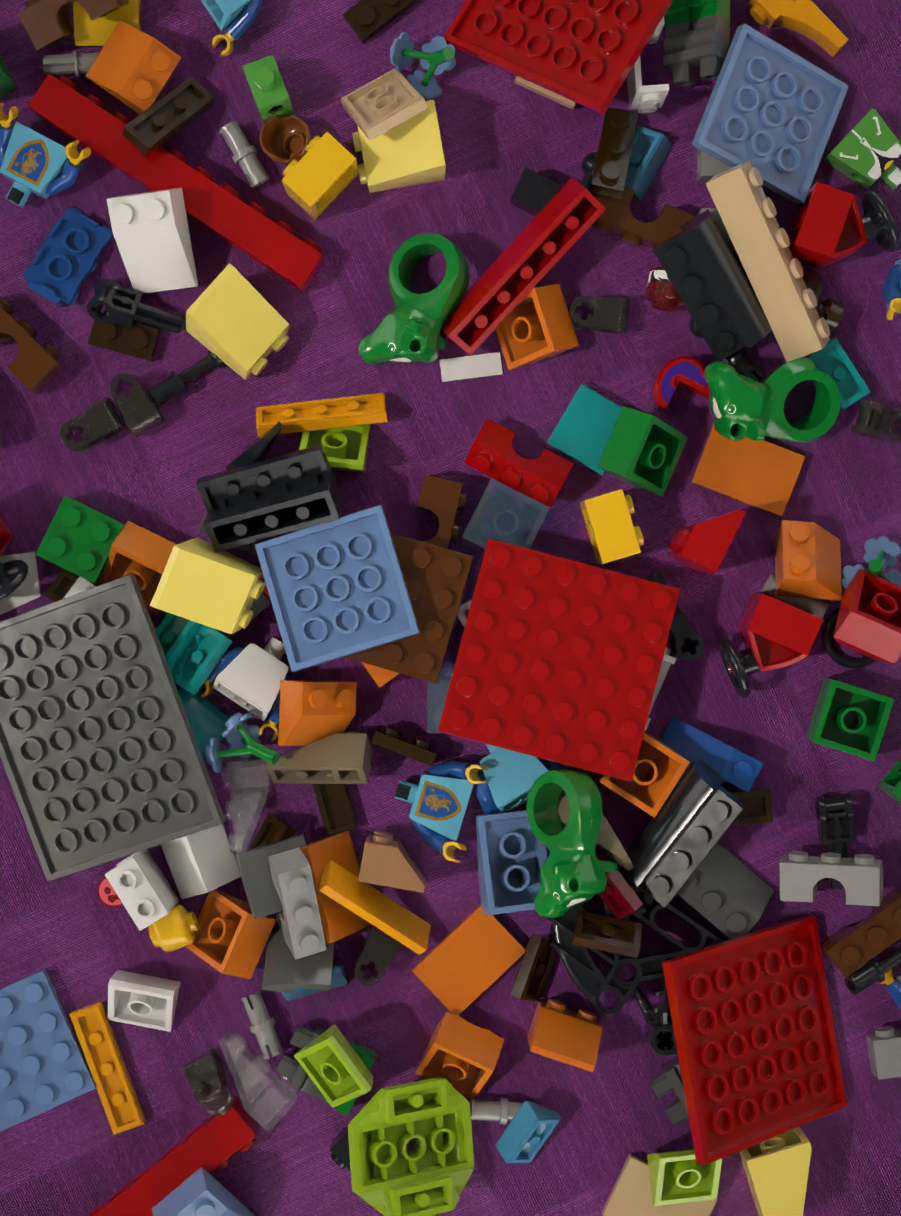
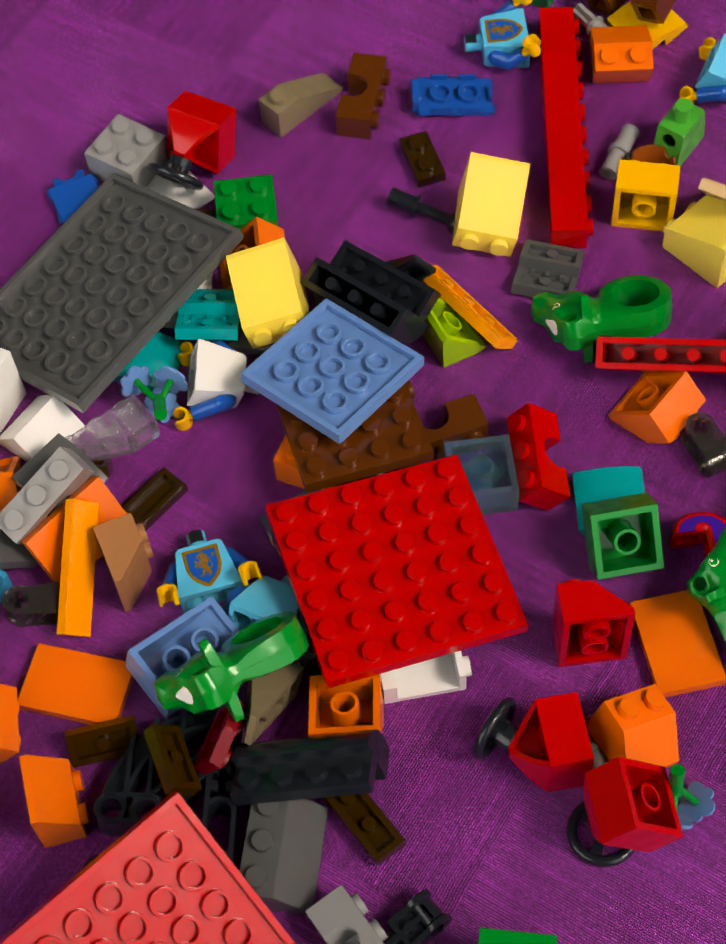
camera: 60 degrees right, 30 degrees down
clear smoke piece [60,398,126,452] -> none
black connector [86,279,184,333] -> none
white slope [107,187,198,293] -> none
clear smoke piece [109,374,165,438] -> none
dark brown plate [122,76,215,156] -> none
dark tan slope [266,731,373,784] -> none
orange slope [278,680,357,746] -> none
dark brown plate [371,726,437,766] -> none
white sticker [439,352,503,382] -> none
yellow brick [579,489,644,565] -> none
black connector [644,571,705,660] -> none
blue slope [659,716,764,792] -> none
green brick [805,678,895,762] -> none
none -> dark grey slope [511,239,585,298]

